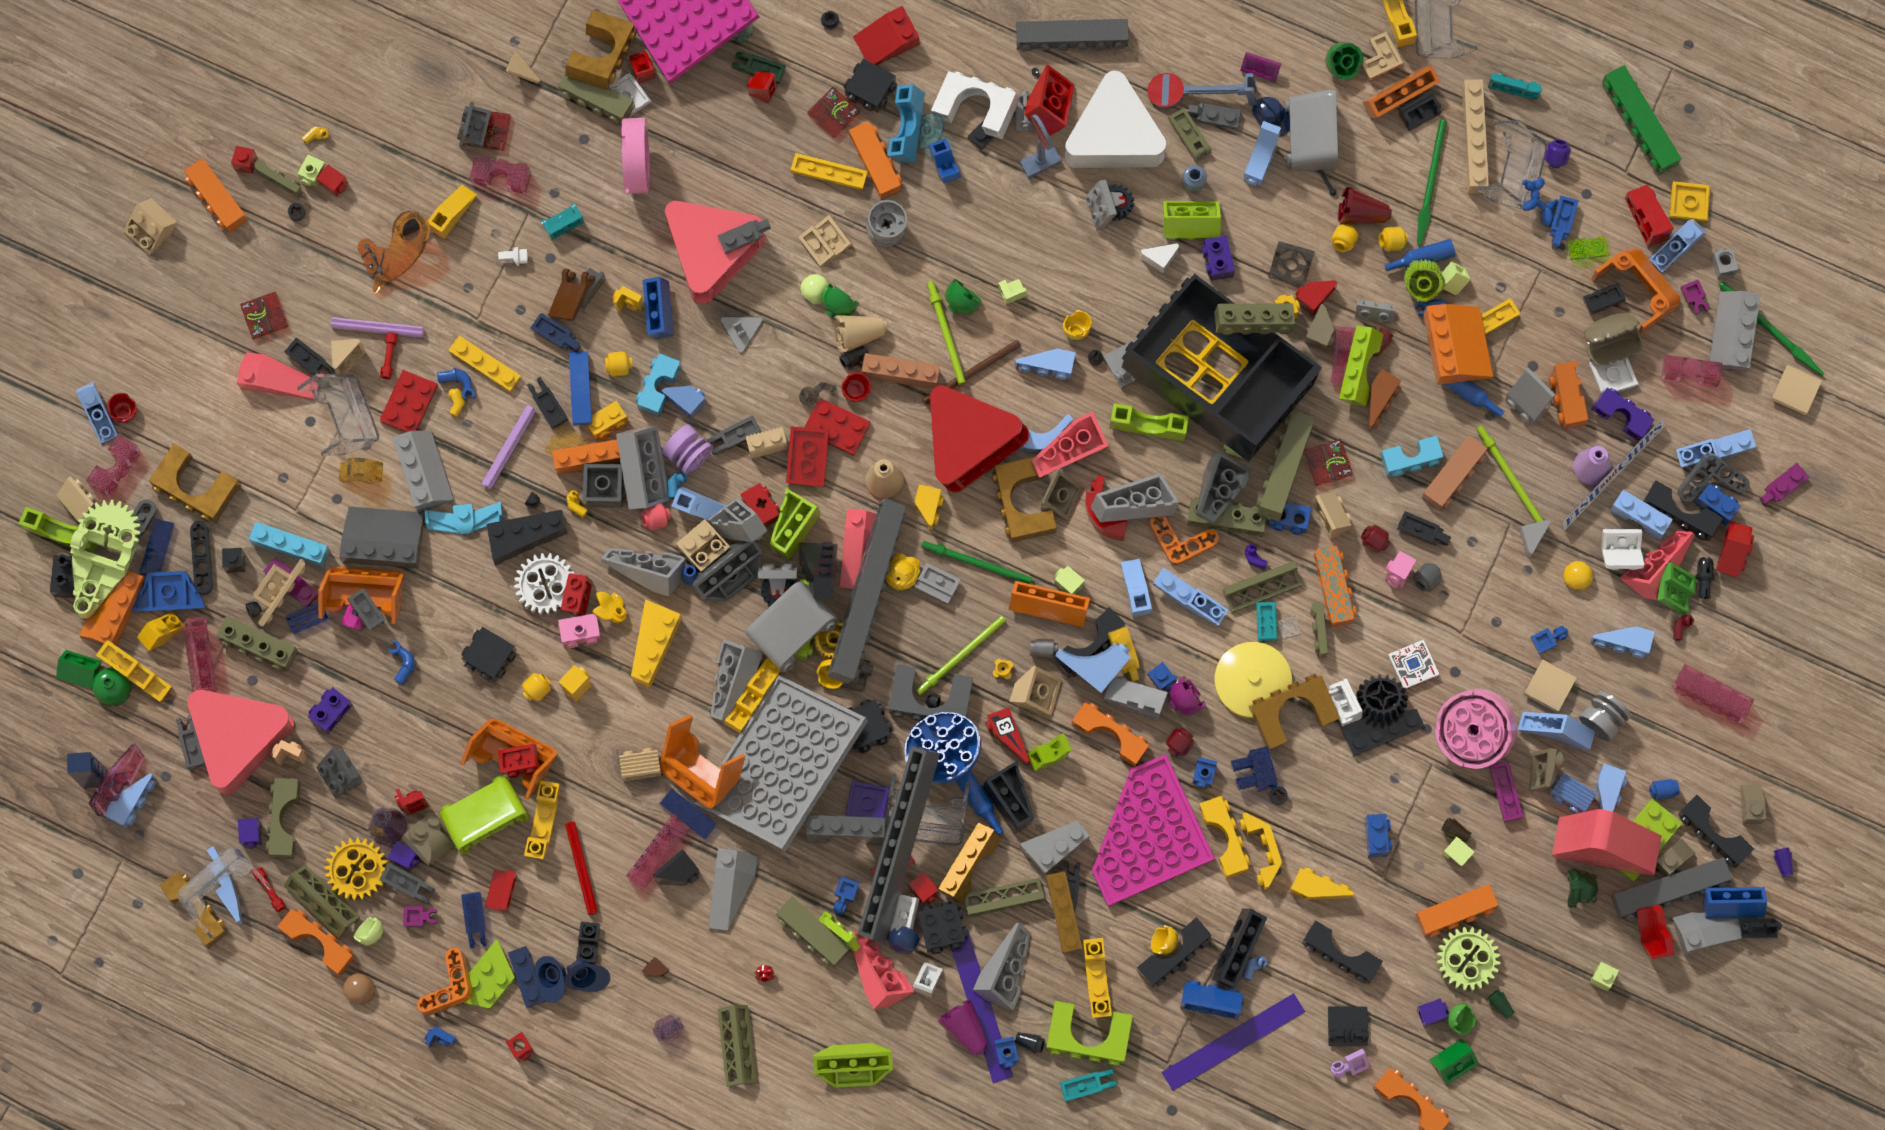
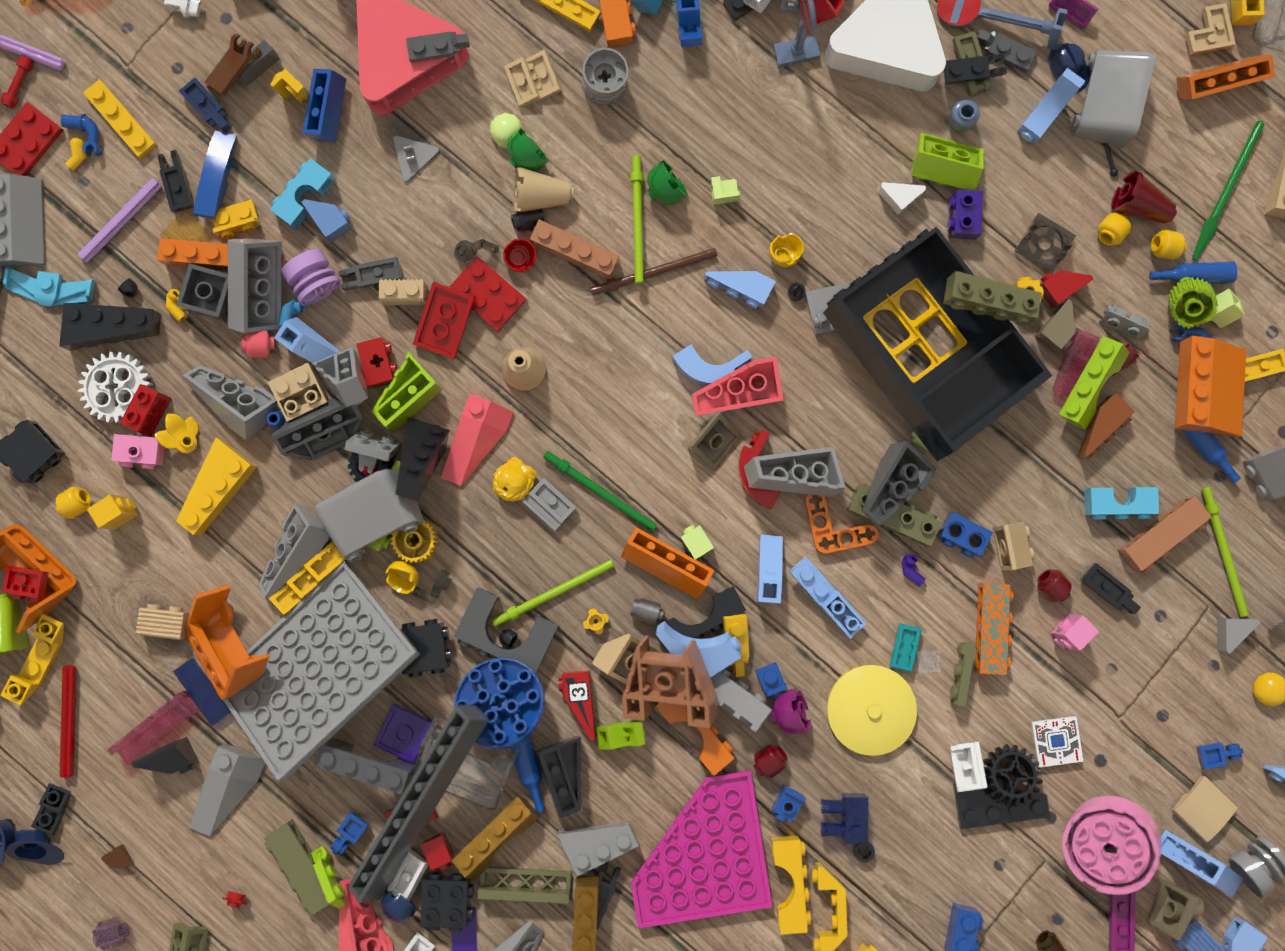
camera: 15 degrees right, 10 degrees up
yellow head [604,351,633,377] -> none
dark grey brick [827,498,906,684] -> none
yellow slope [915,484,944,530] -> none
red brick [930,385,1030,493] -> none
pearl gold arch [992,457,1057,543] -> none
light grey plate [1086,180,1135,230] -> none
lime arch [1109,403,1189,442] -> none
olive fence [1223,561,1303,613] -> none
pearl gold arch [1248,674,1340,749] -> none
olive brick [1256,410,1315,522] -> none
clear red tile [1304,439,1353,486] -> none
green cylinder [1325,42,1364,80] -> none
black hinge [1399,91,1442,131] -> none
dark grey head [1413,563,1442,591] -> none
none -> nougat wedge [622,636,718,728]
none -> black hinge [943,54,1007,85]

